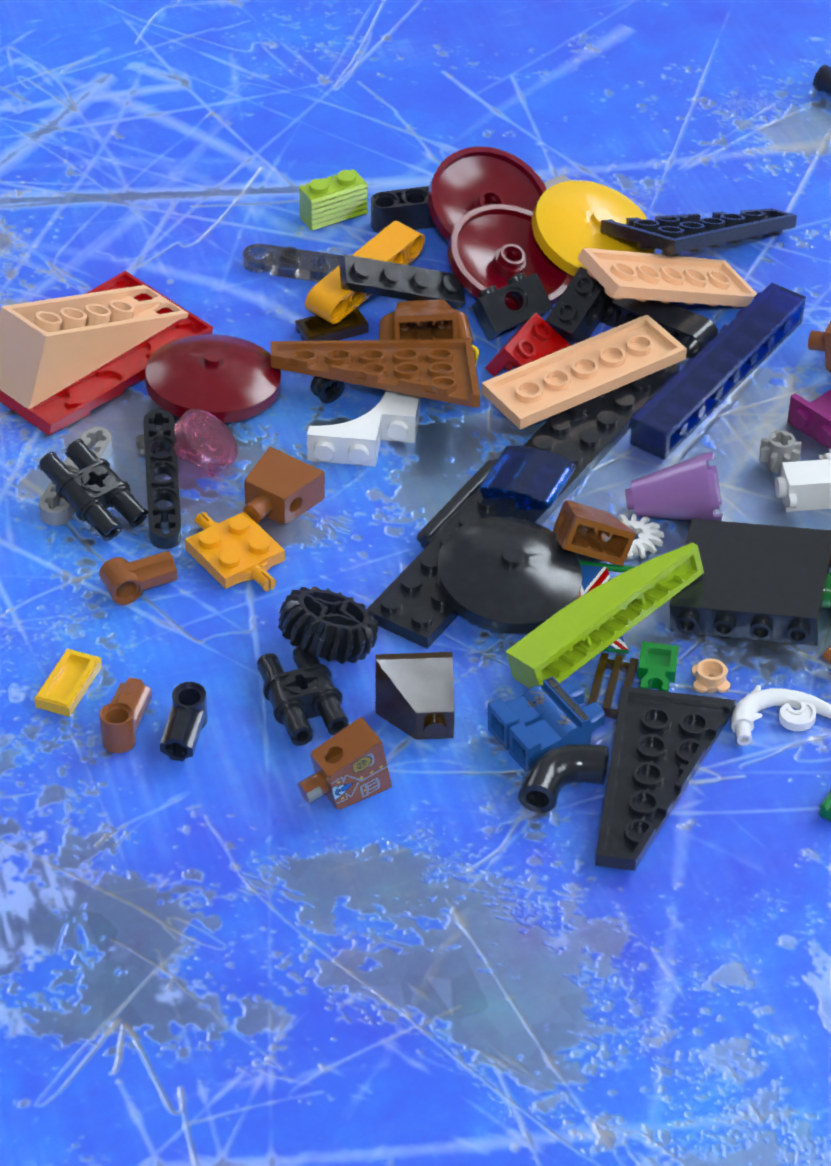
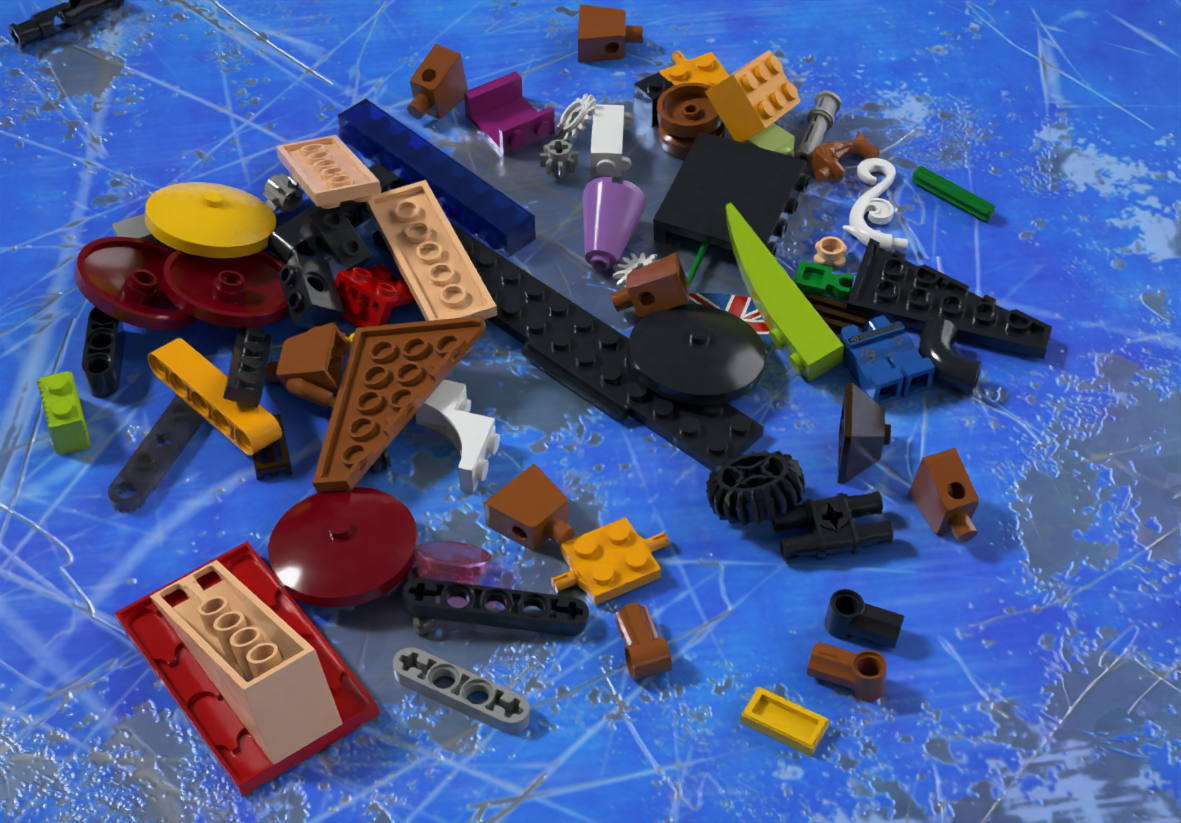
camera: 80 degrees left, 5 degrees up
black pin [38,439,148,541] -> none
clear blue slope [479,446,576,510] -> none
black wing [600,208,797,257] -> none

